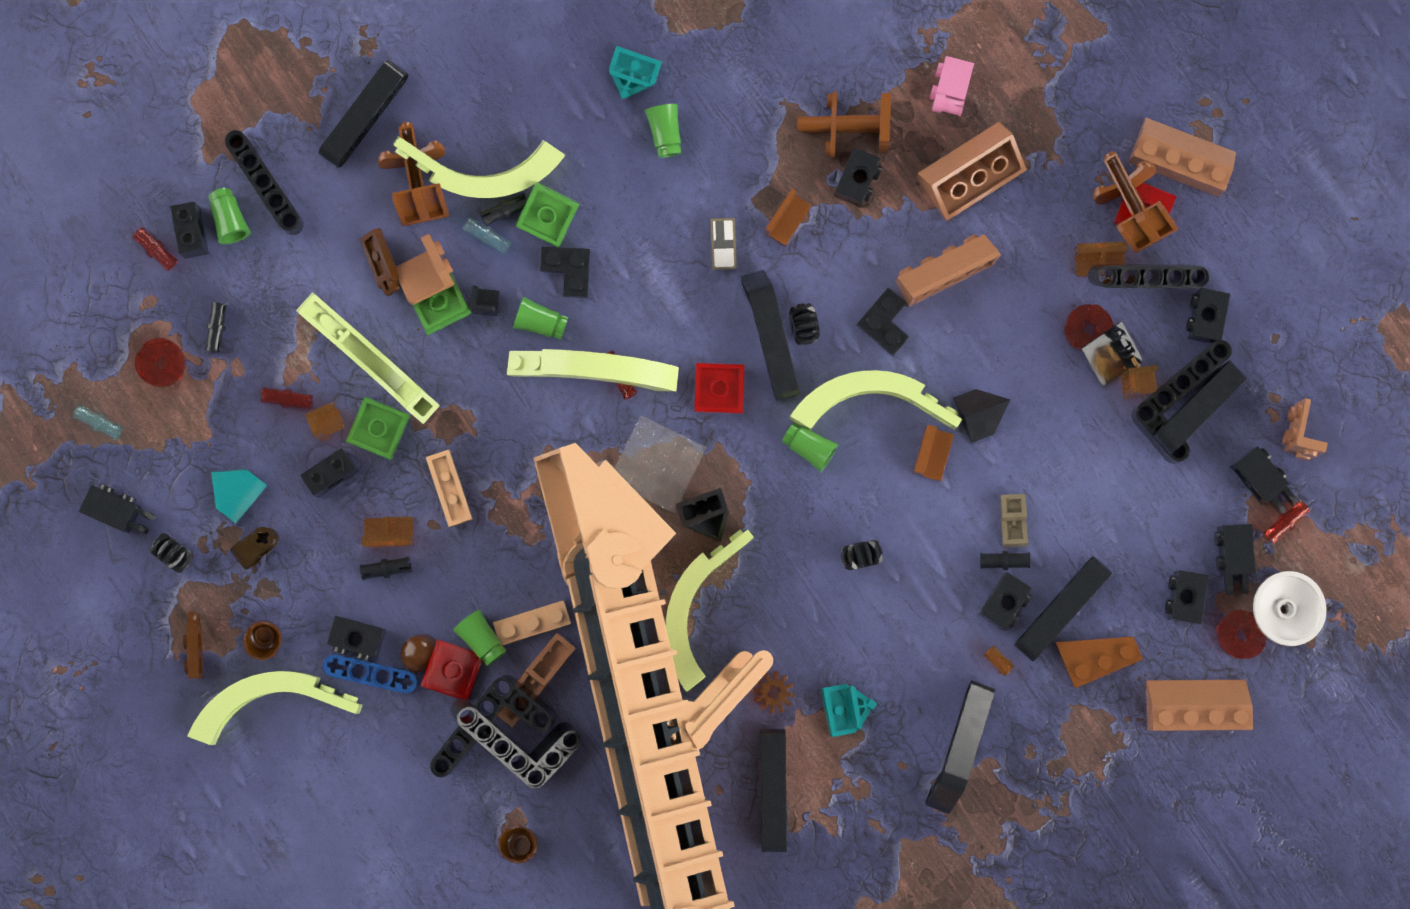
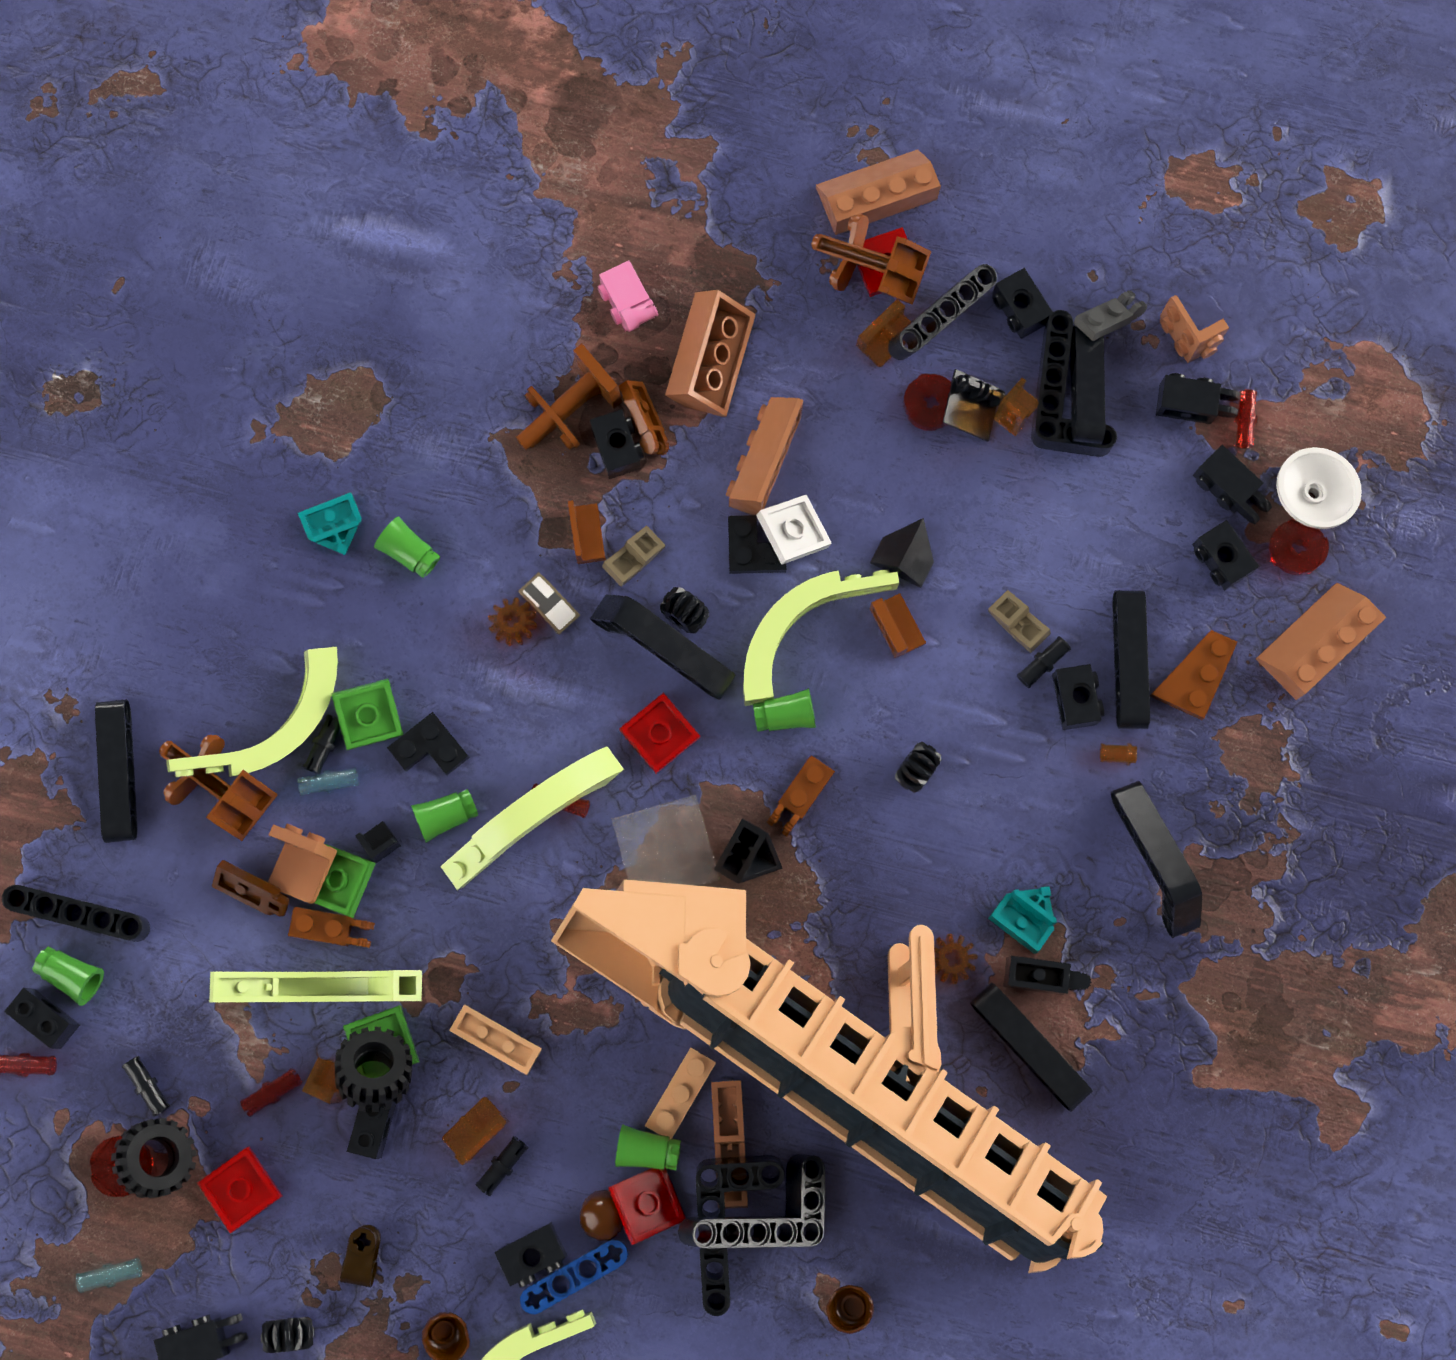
camera: 45 degrees left, 5 degrees down
teal slope [211,468,267,523] -> none
yellowish green arch [665,529,754,692] -> none
none -> black tyre [111,1118,197,1198]
none -> red plate [197,1146,283,1234]
none -> dark orange hinge [288,907,375,948]
none -> black tyre [335,1027,412,1112]
none -> clear orange gear [488,597,537,646]
none -> dark tan slope [602,525,666,587]
none -> dark orange hinge [619,380,670,456]
none -> white plate [756,495,832,565]
none -> dark orange hinge [767,755,835,837]
none -> black hinge [1003,955,1092,995]
none -> dark grey hinge [1074,290,1148,341]

